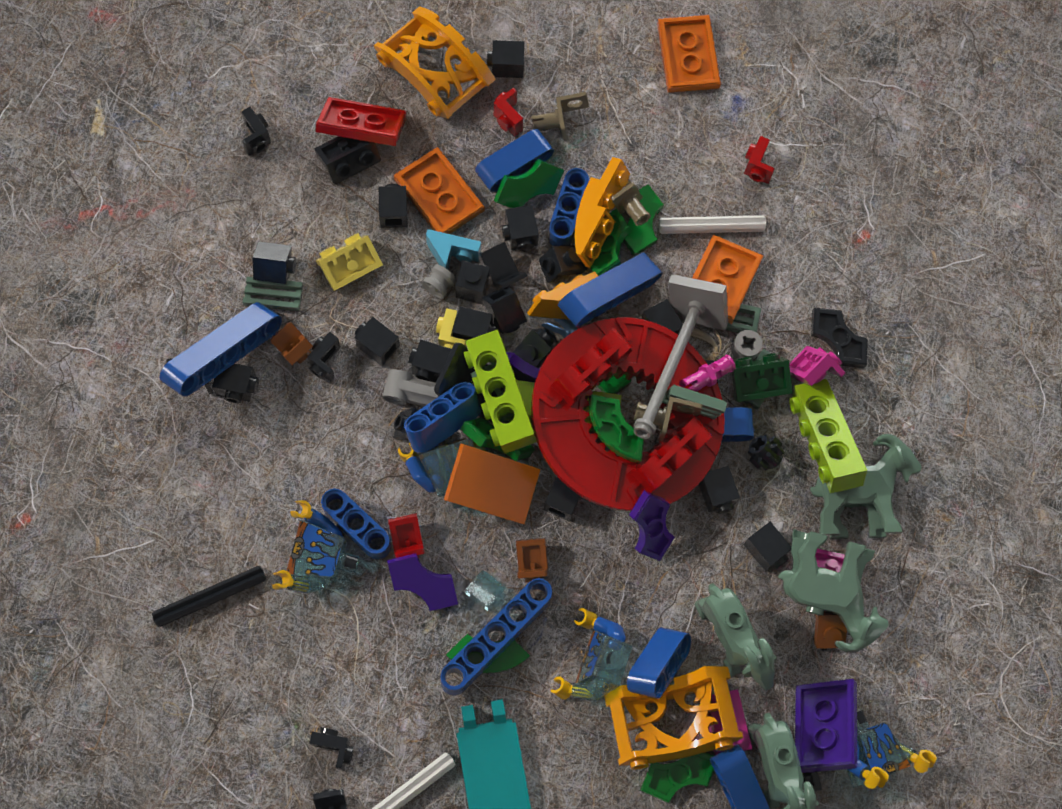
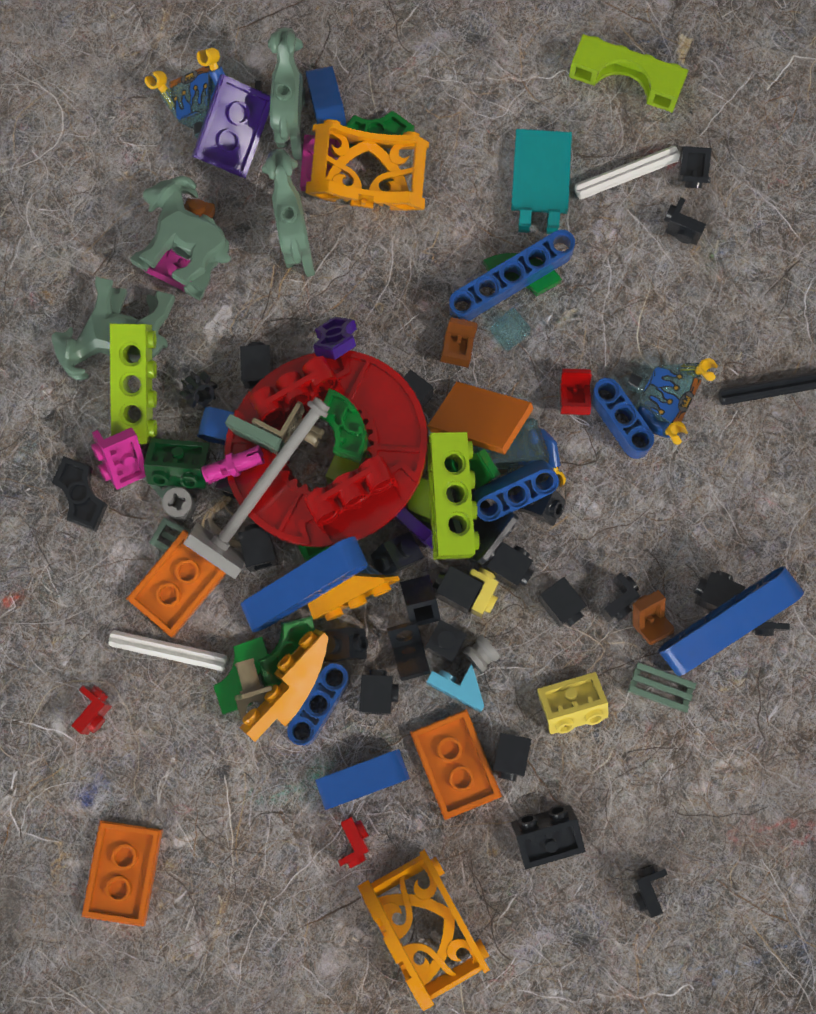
camera: 155 degrees left, 5 degrees up
black brick [252,241,296,284] -> none
red tile [315,97,407,146] -> none
light grey piece [382,369,439,407] -> none
dark purple tile [387,553,458,611] -> none
black brick [487,40,525,78] -> none
green tile [494,159,565,208] -> none
dark tan bracket [532,92,589,141] -> none
torso [550,608,632,701] -> none
blue beam [627,627,691,699] -> none
black brick [743,521,791,571] -> none

